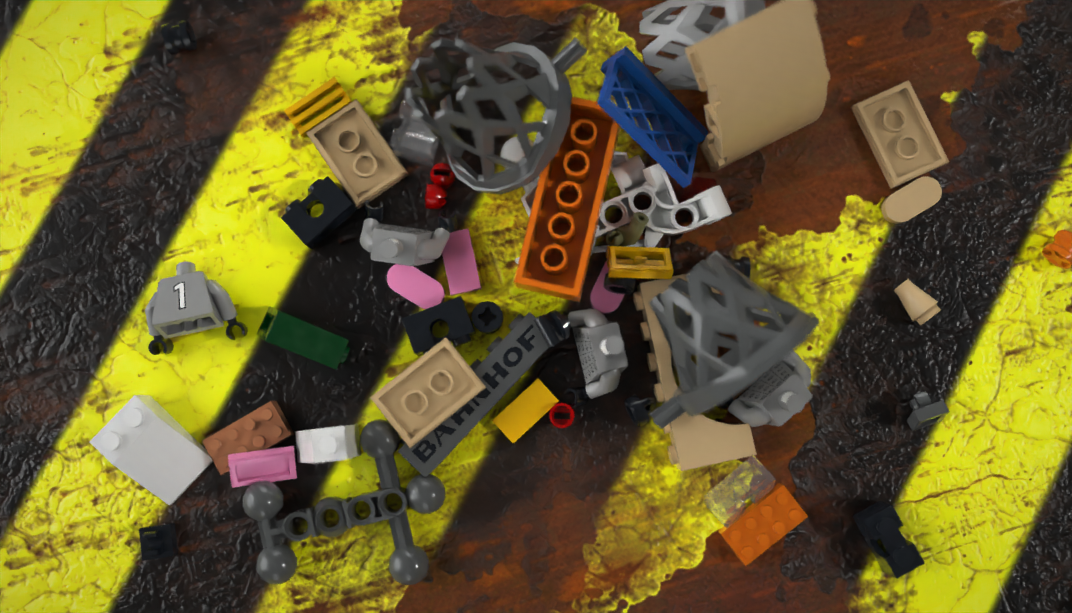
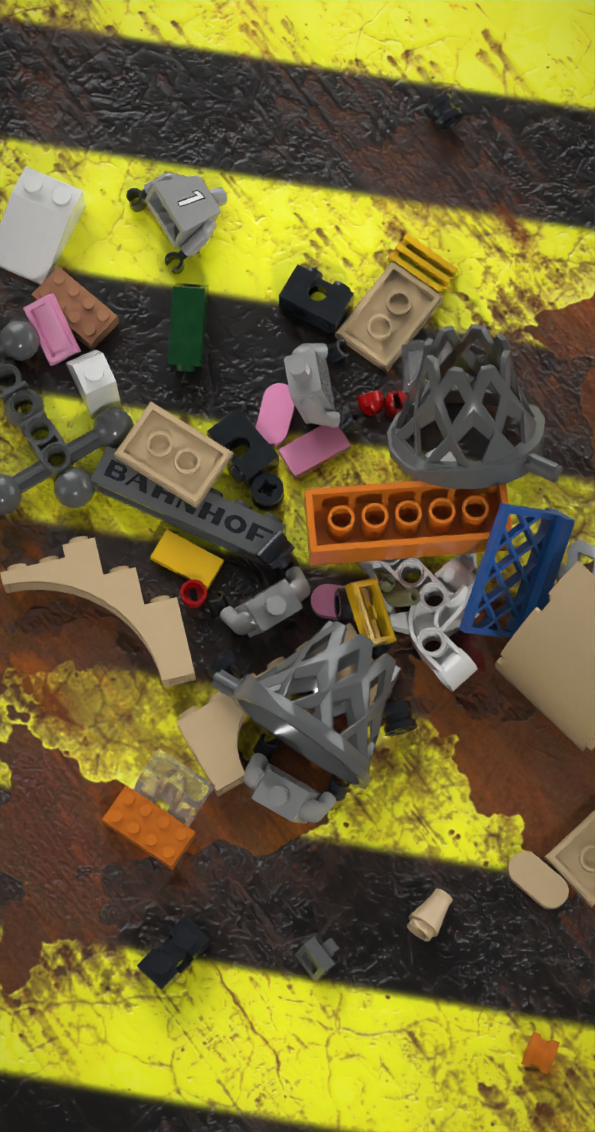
camera: 70 degrees right, 10 degrees down
none -> tan arch [0,536,196,688]

